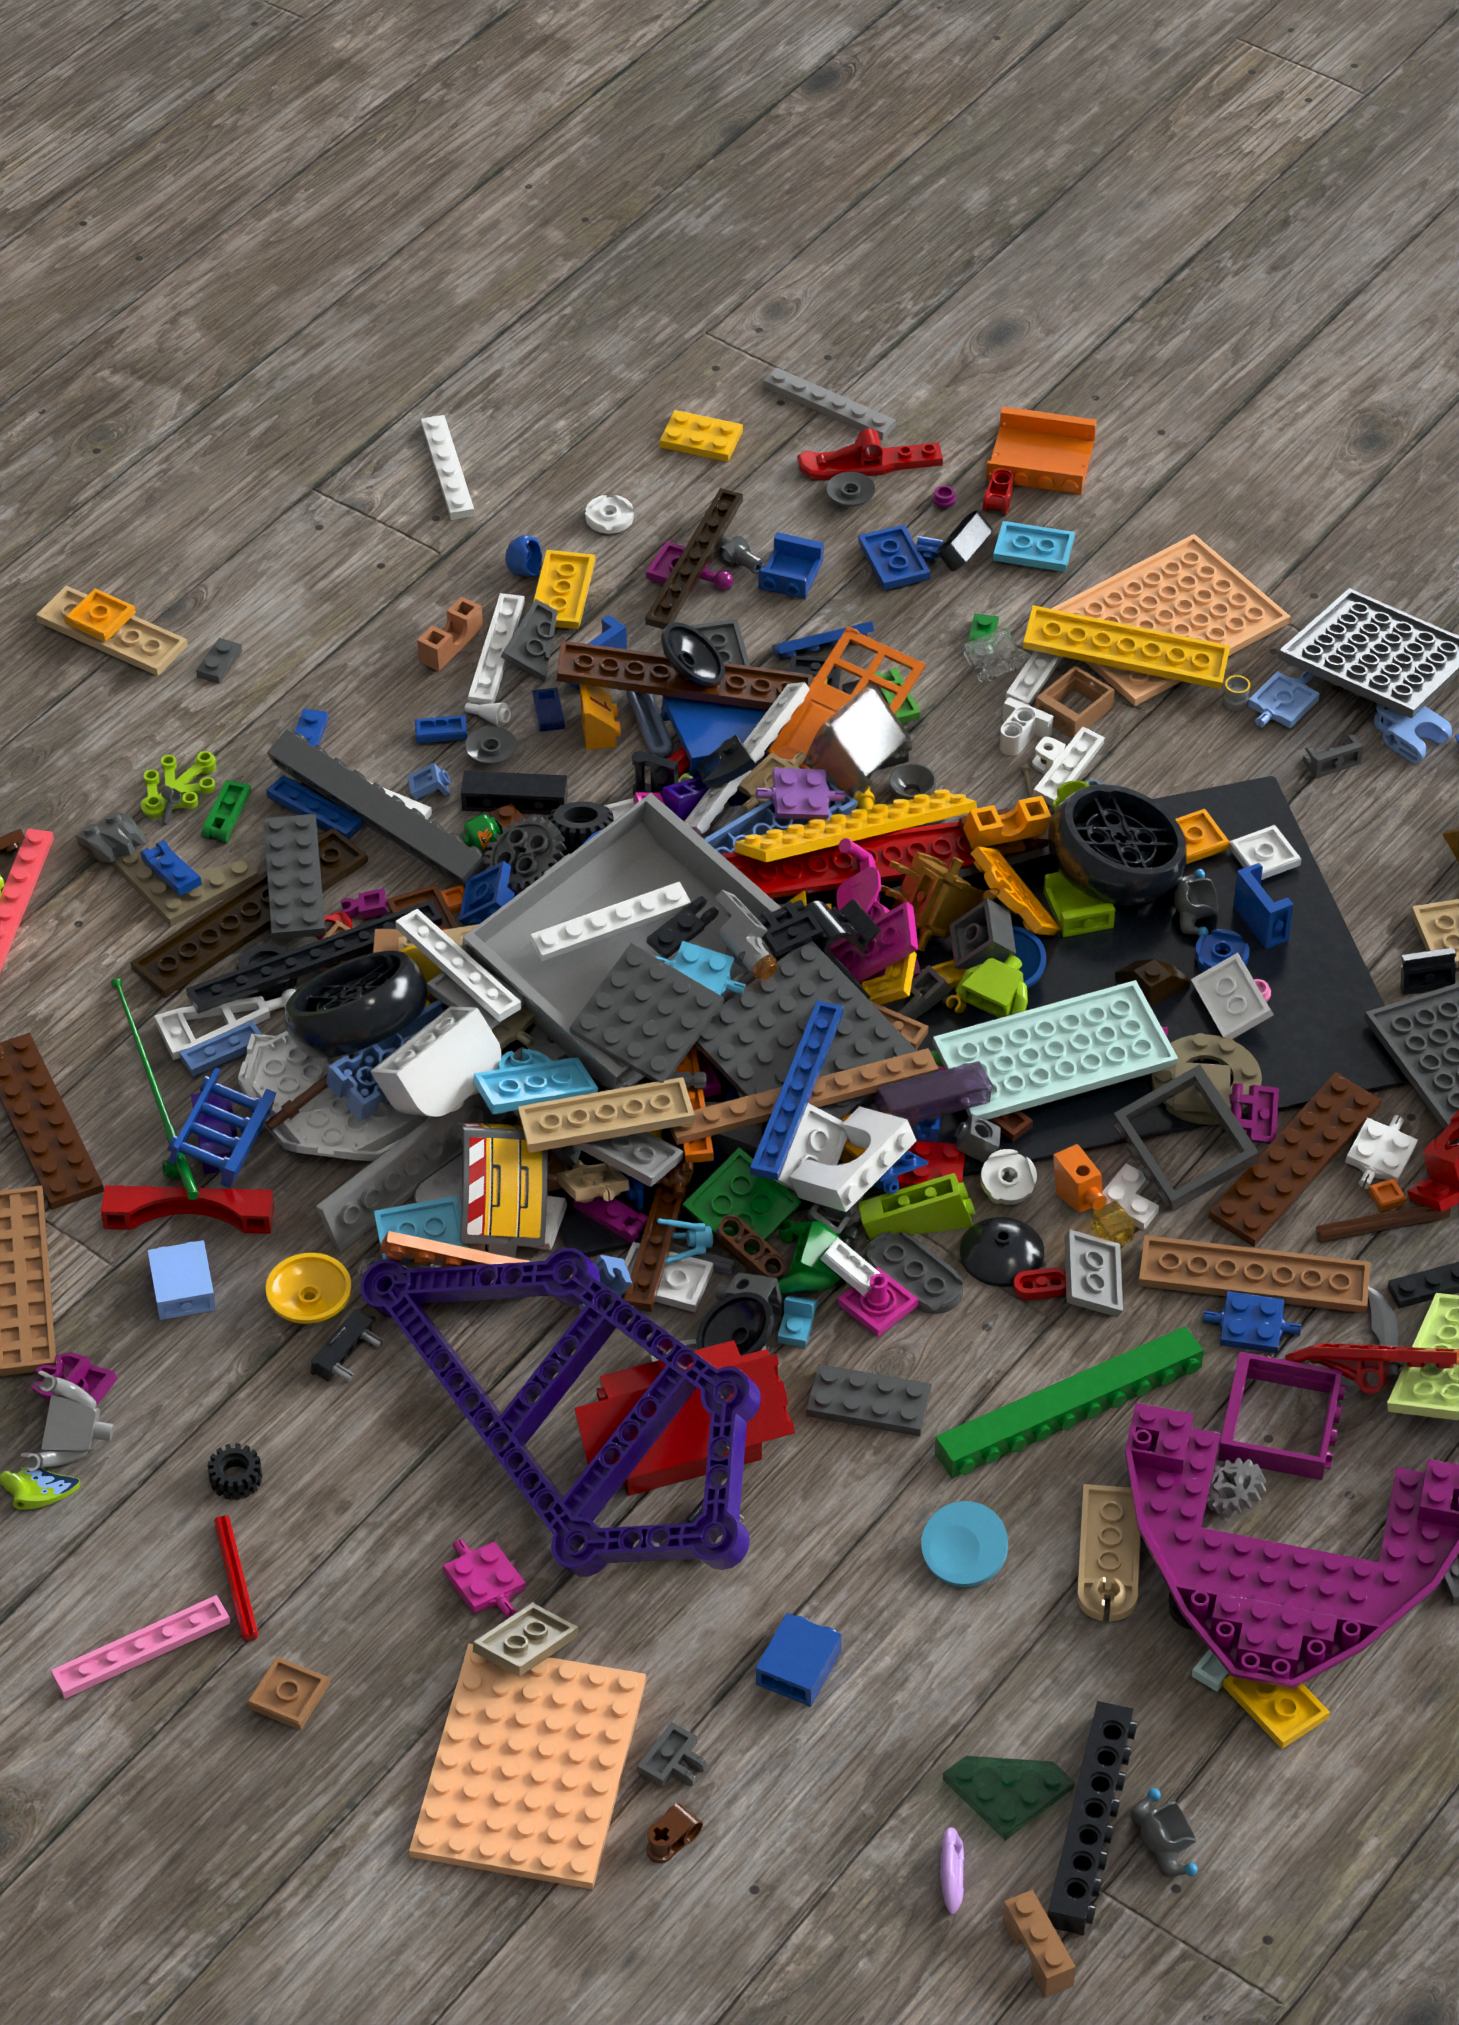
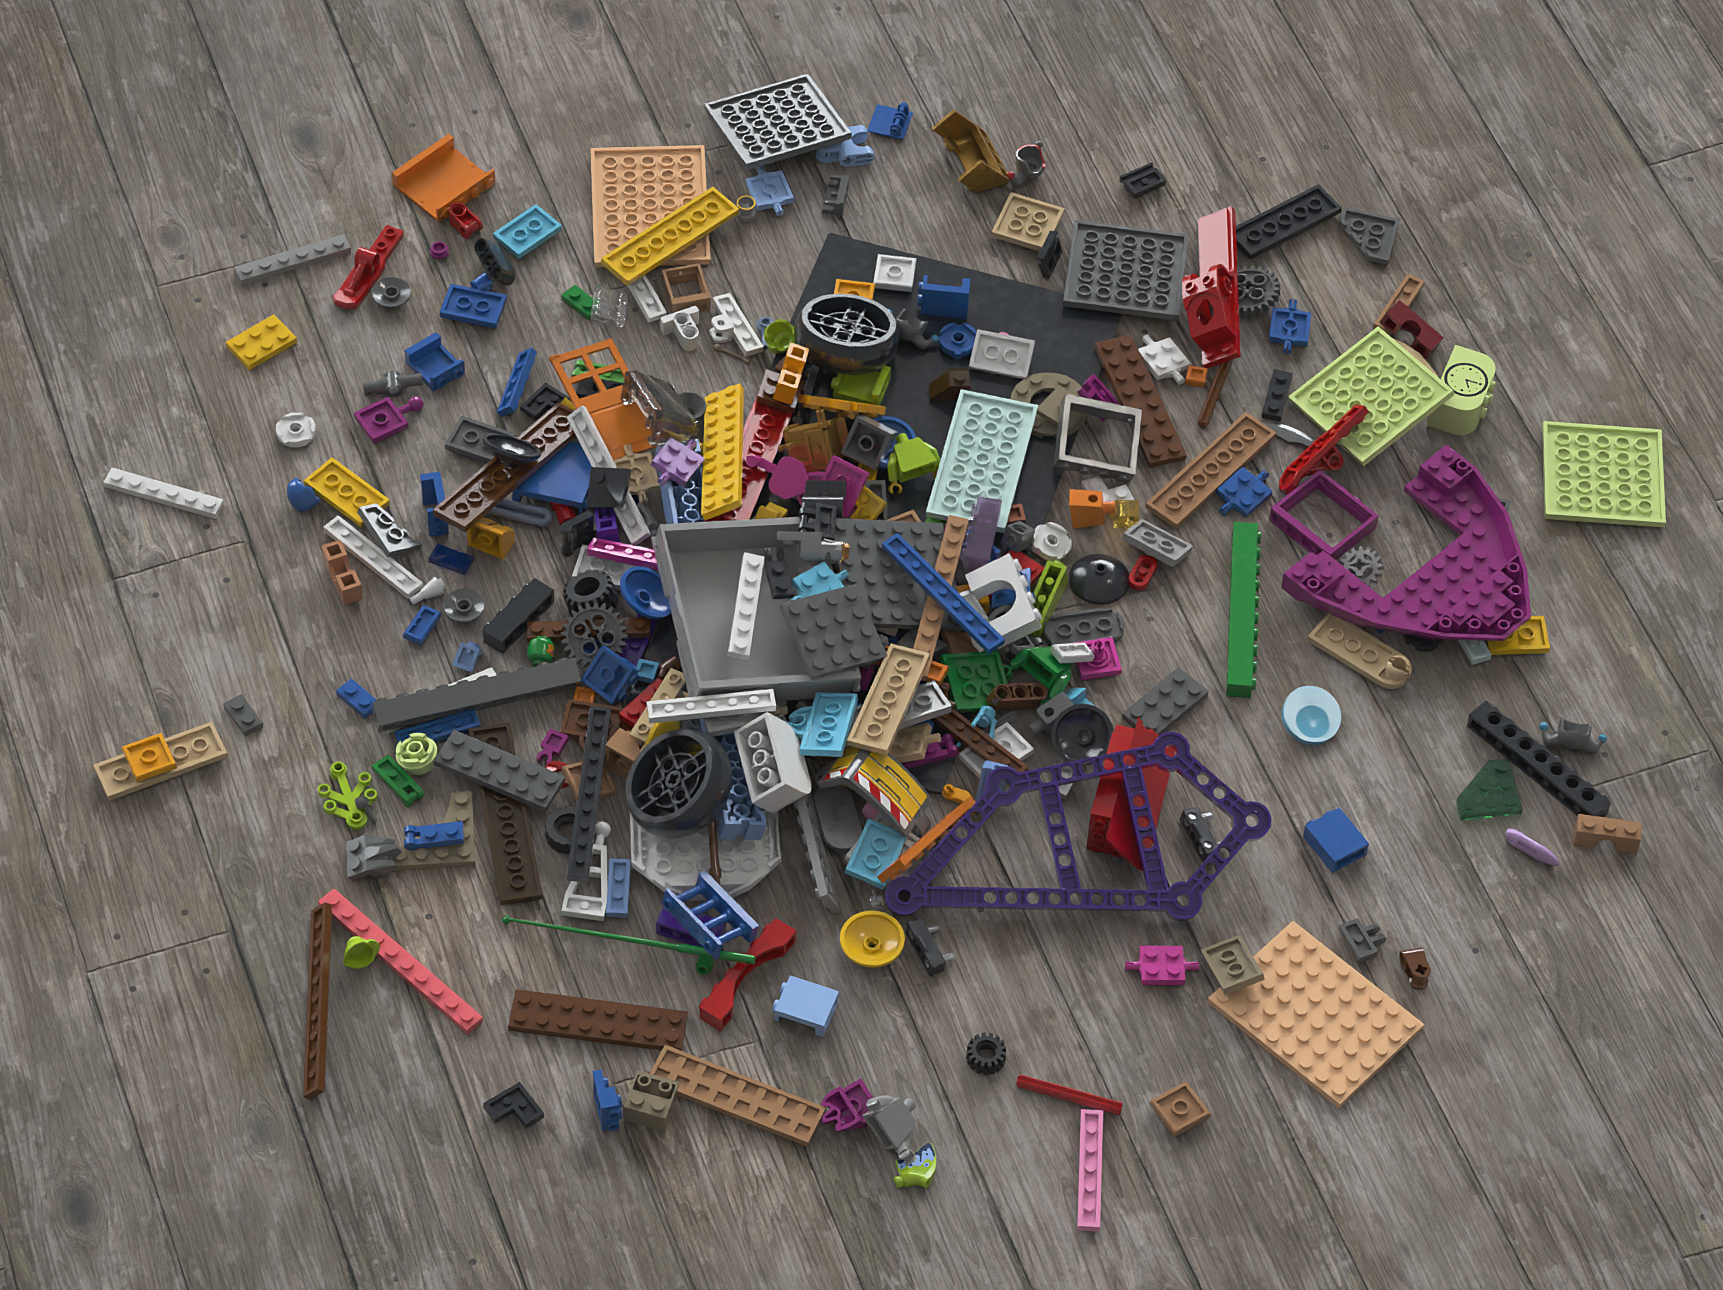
camera: 60 degrees left, 5 degrees up
dark brown plate [645,488,743,629] -> none
none -> yellowish green cone [396,733,437,775]

